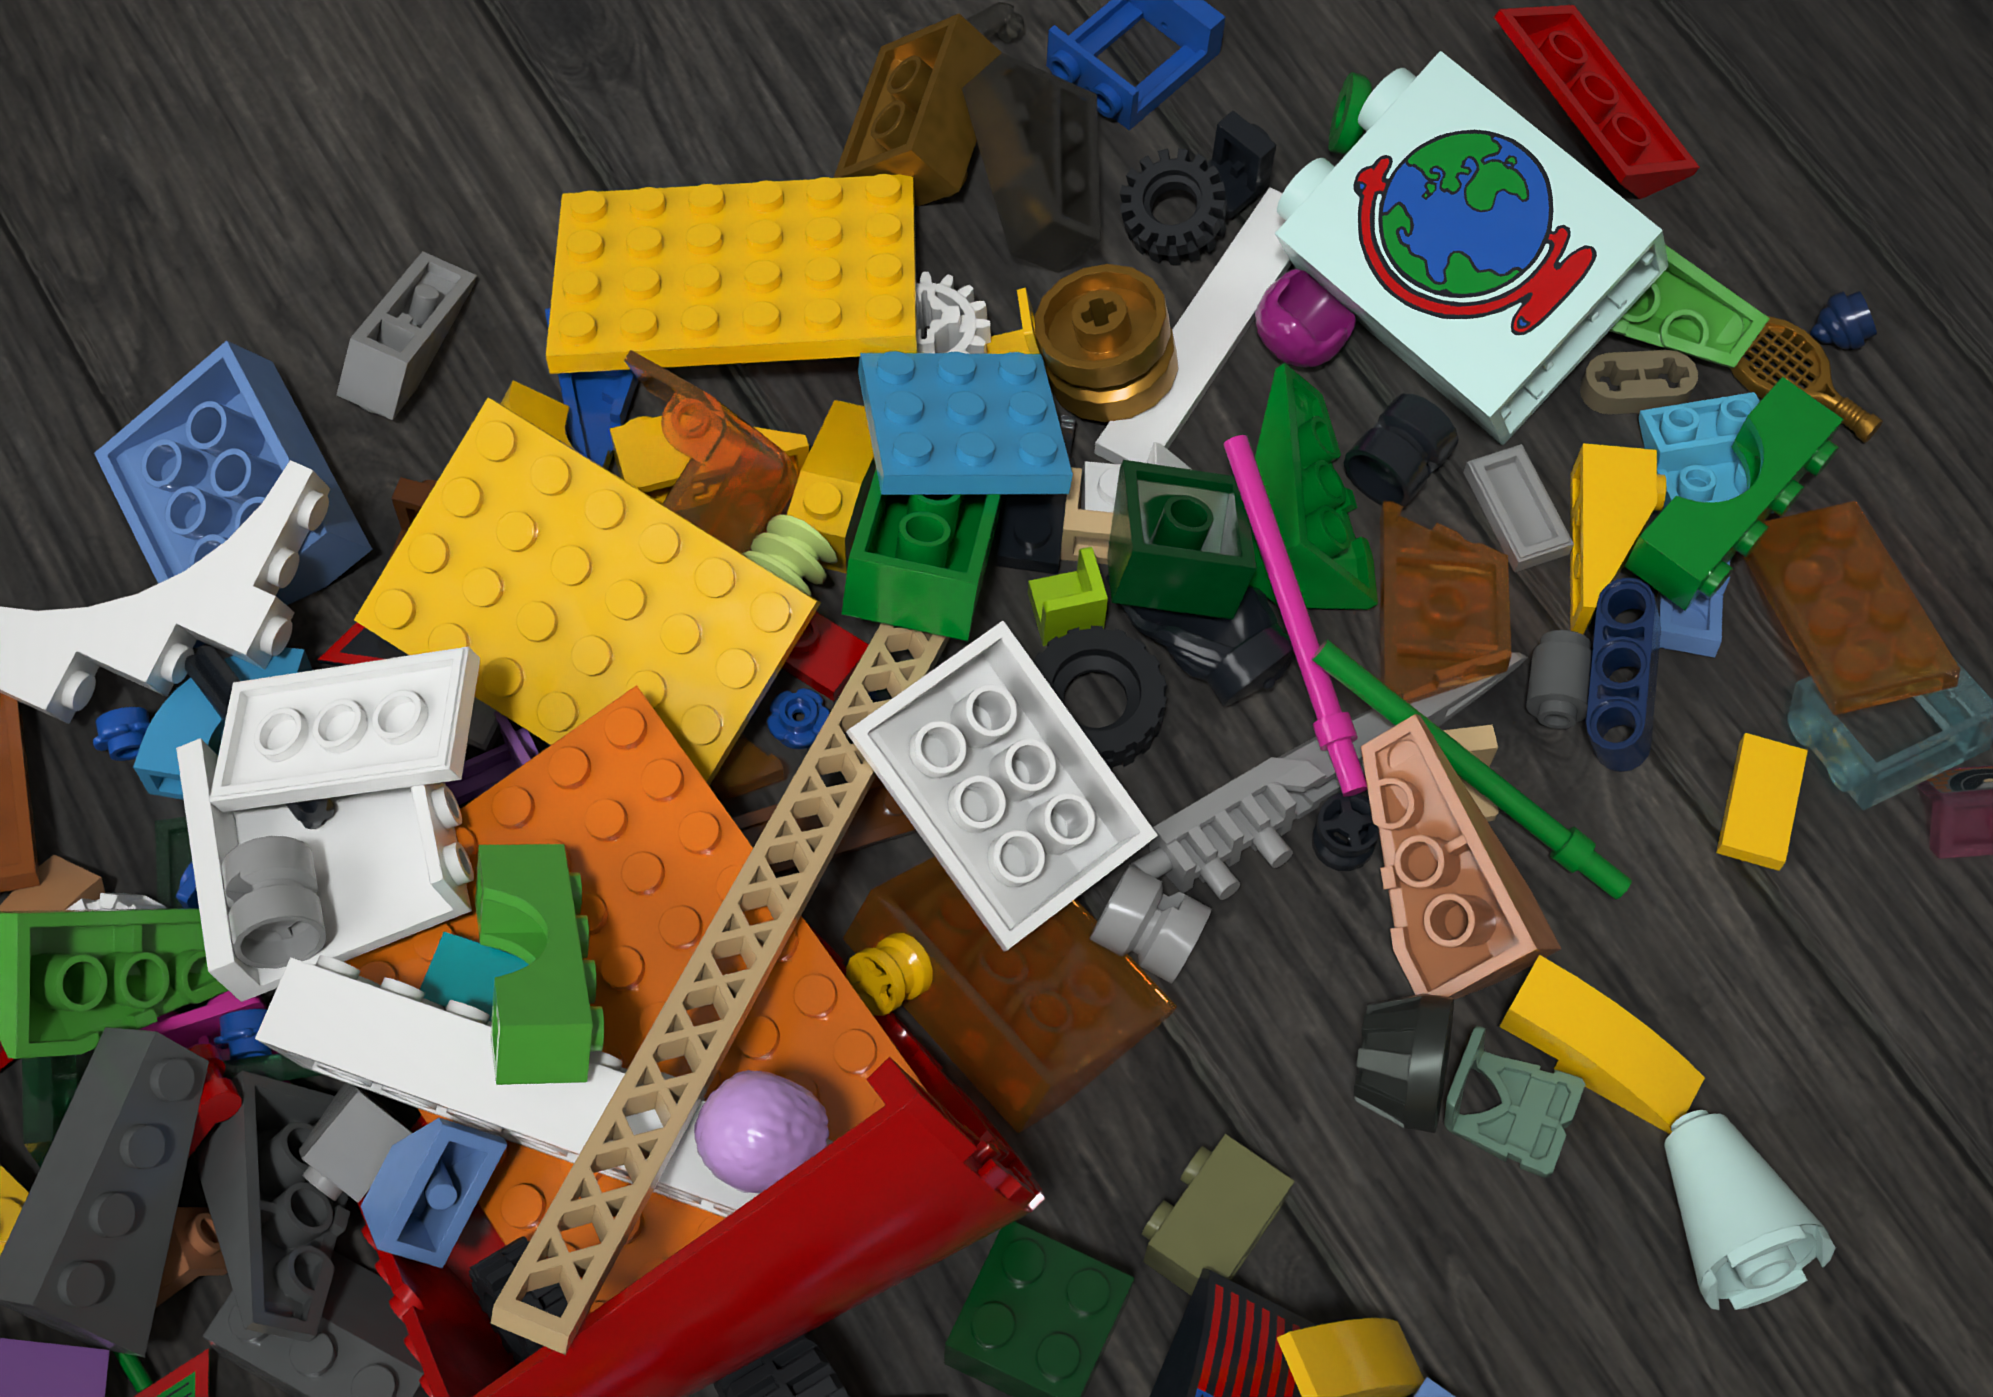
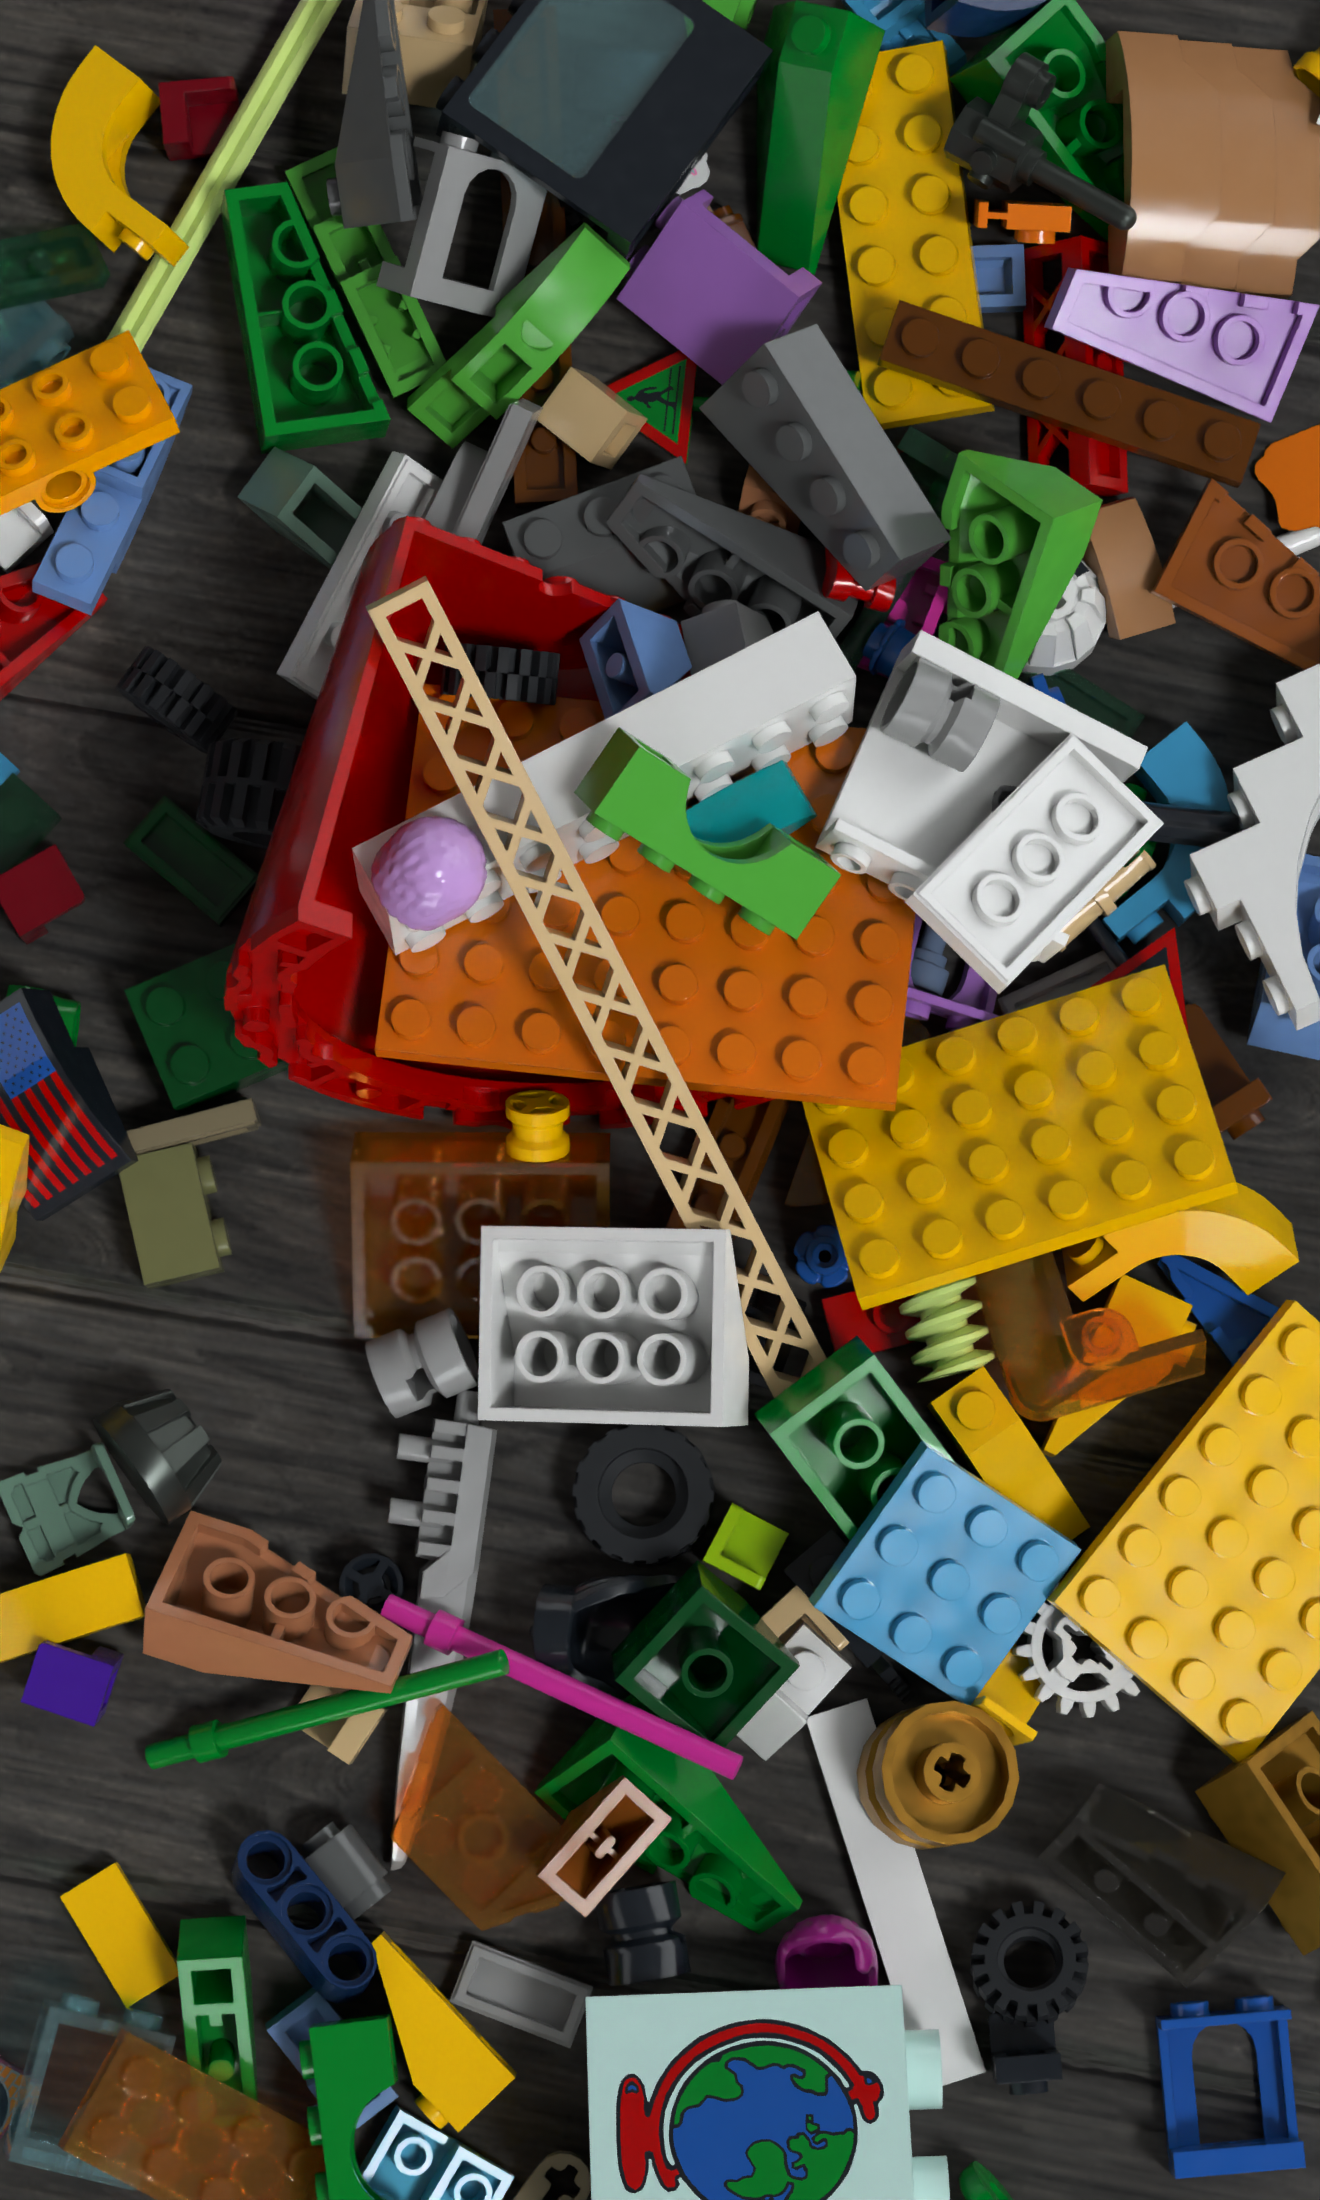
camera: 135 degrees right, 20 degrees up
blue plate [93,707,150,761] -> none
none -> dark purple panel [21,1641,124,1727]
none -> dark tan tile [127,1098,262,1155]
none -> green slope [177,1915,259,2128]
none -> dark orange slope [536,1775,672,1918]

